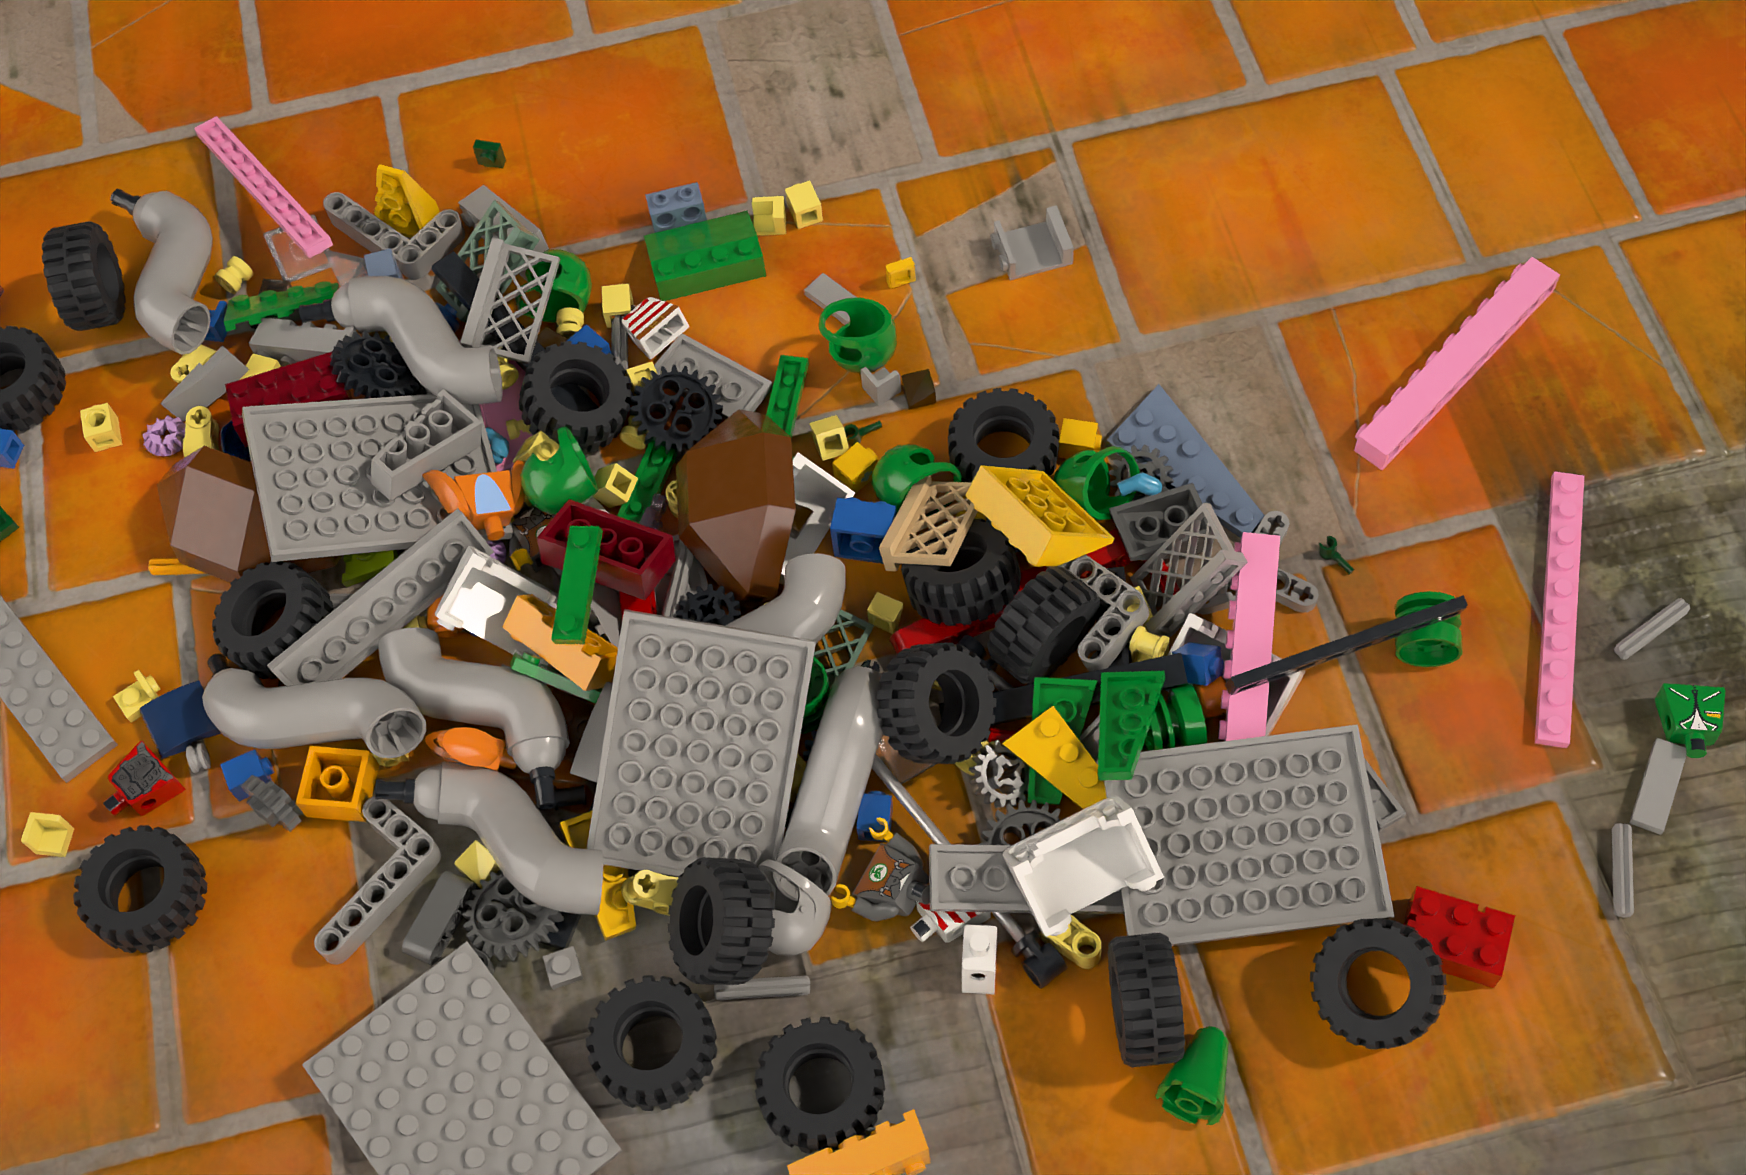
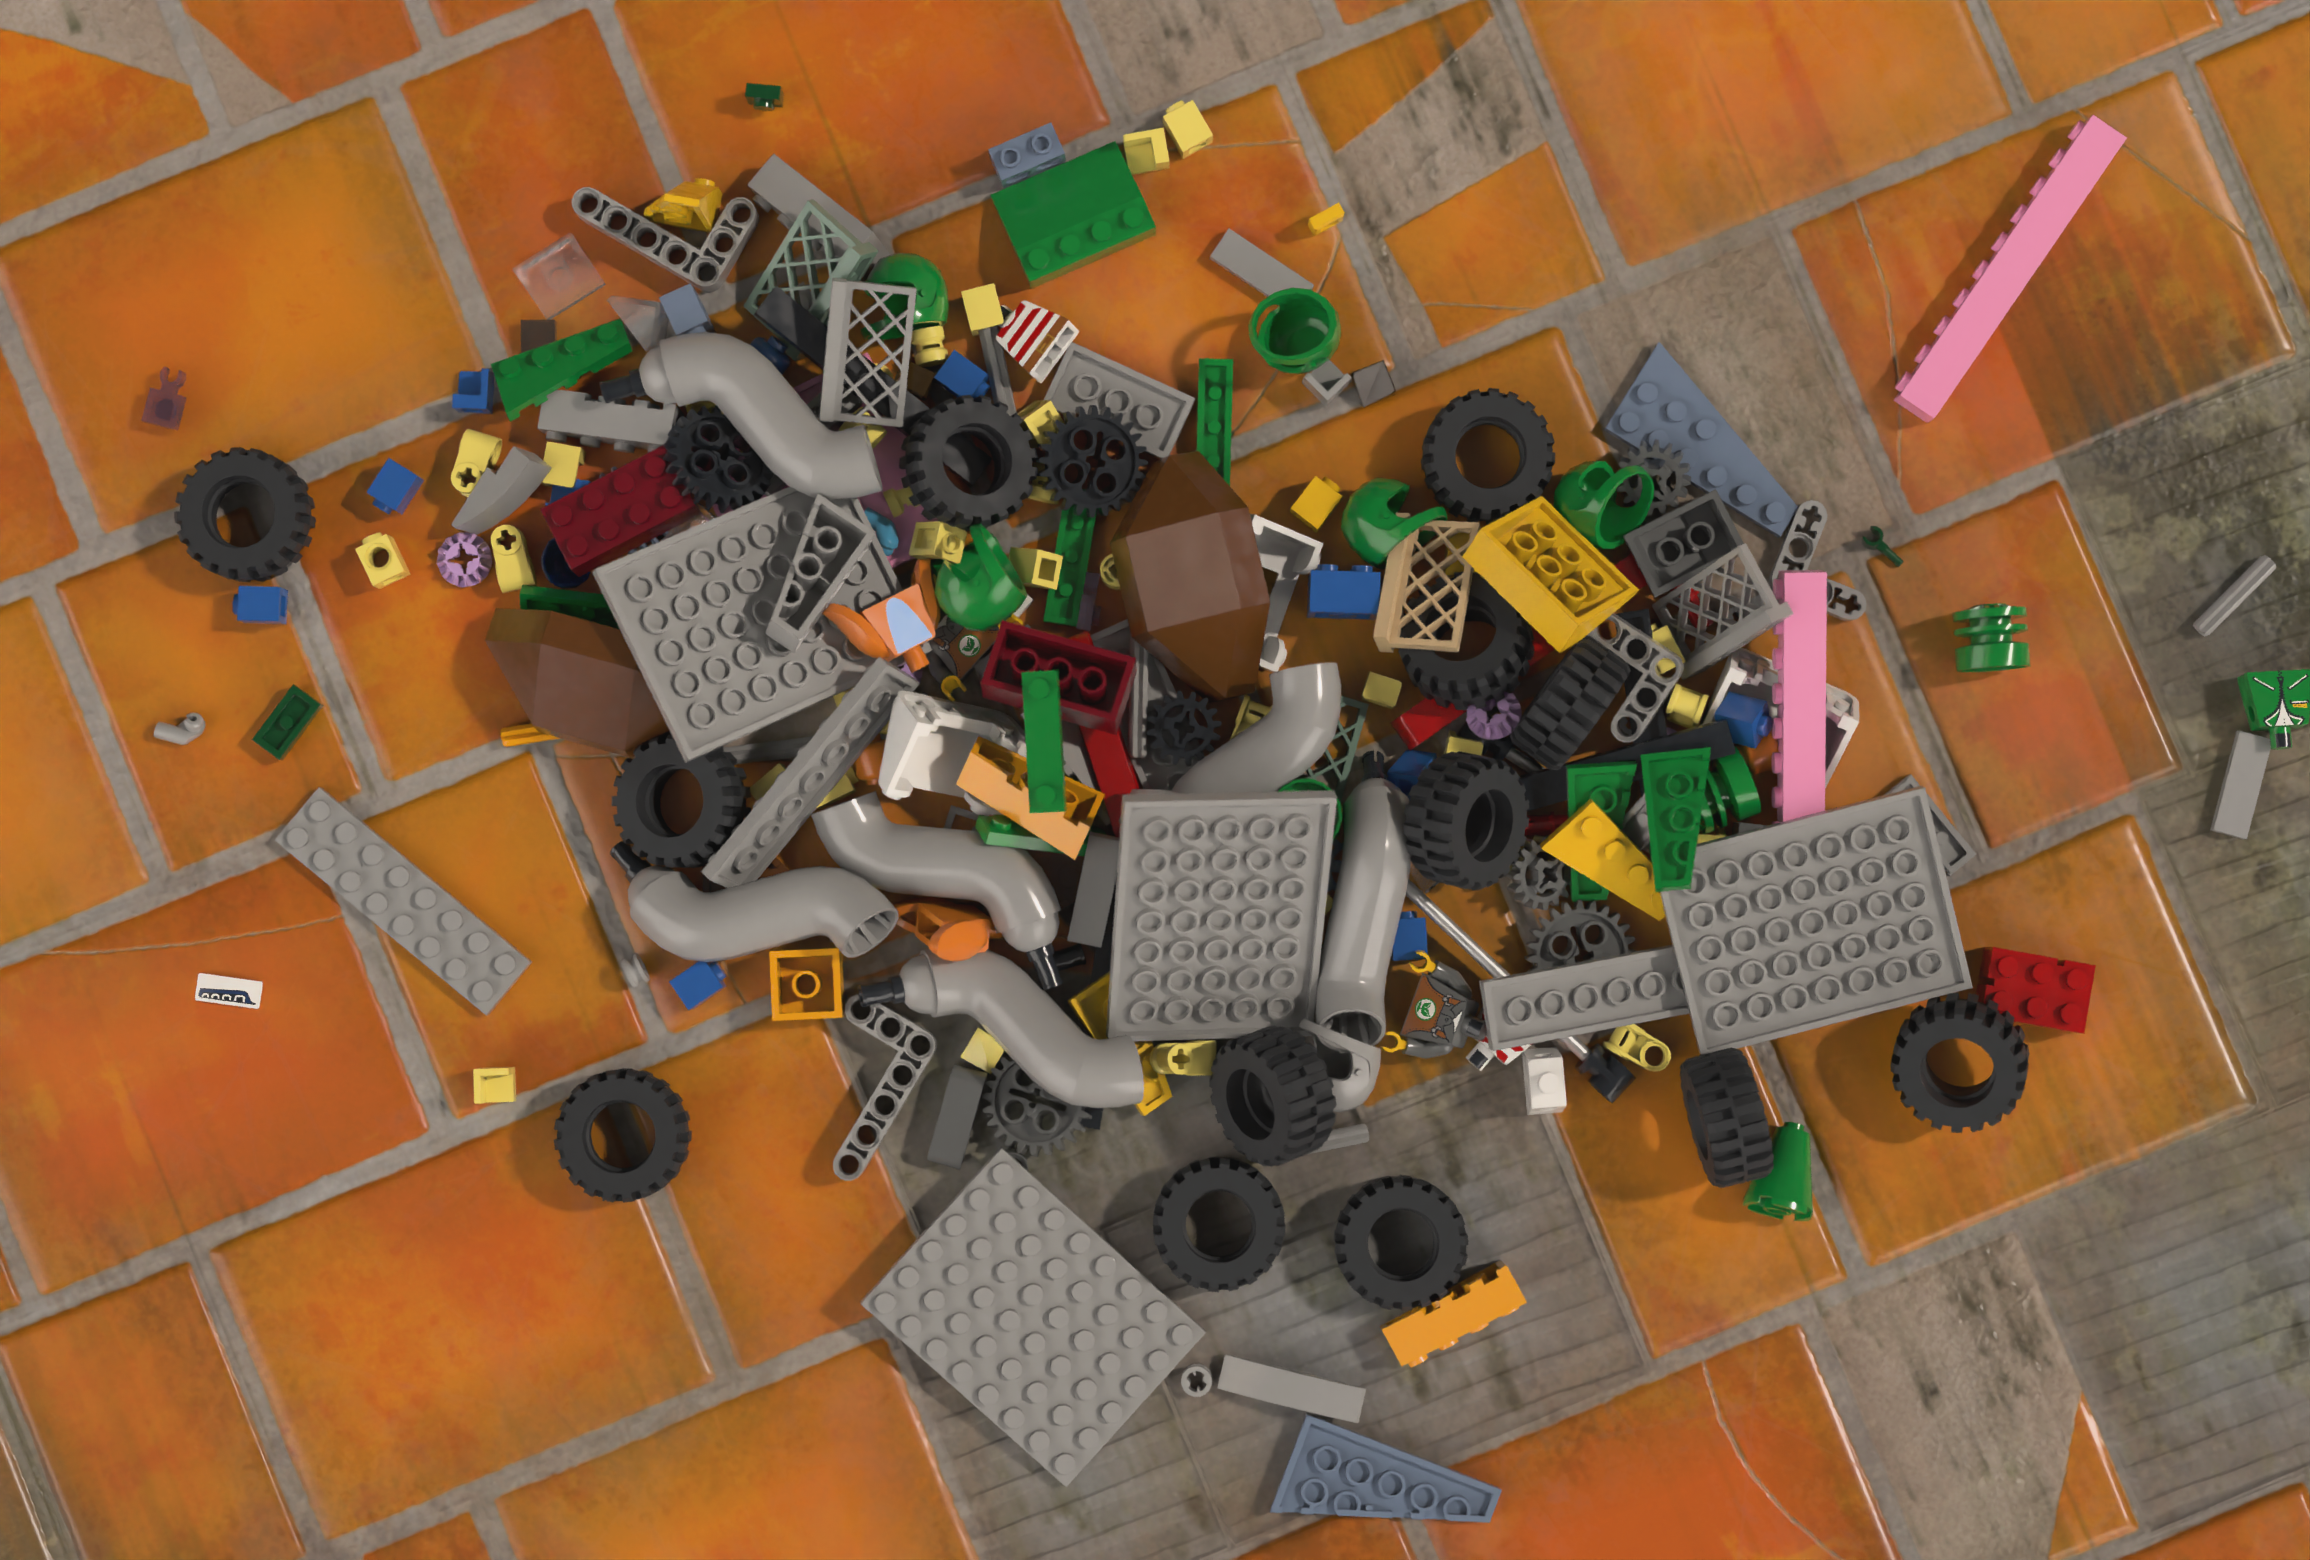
camera: 15 degrees left, 25 degrees up
black tyre [42,221,126,331] -> none
torso [103,740,186,816] -> none
light grey animal [110,189,213,355] -> none
light yellow bracket [113,670,161,723] -> none
dark blue slope [140,680,221,758] -> none
bright pink plate [194,116,333,258] -> none
light yellow wheel [214,256,254,294] -> none
dark grey gear [241,774,301,832] -> none
light grey plate [543,946,584,989] -> none
light yellow brick [809,415,849,461] -> none
dark green hand [844,421,882,446] -> none
light grey panel [990,205,1074,280] -> none
white windscreen [1003,796,1164,937] -> none
yellow brick [1058,418,1102,459] -> none
dark azure arm [1117,473,1162,496] -> none
black tile [1225,595,1468,695] -> none
bright pink plate [1535,472,1584,748] -> none
light grey axle [1612,823,1634,918] -> none
none -> blue brick [366,458,424,515]
none -> lavender gear [1466,691,1522,740]

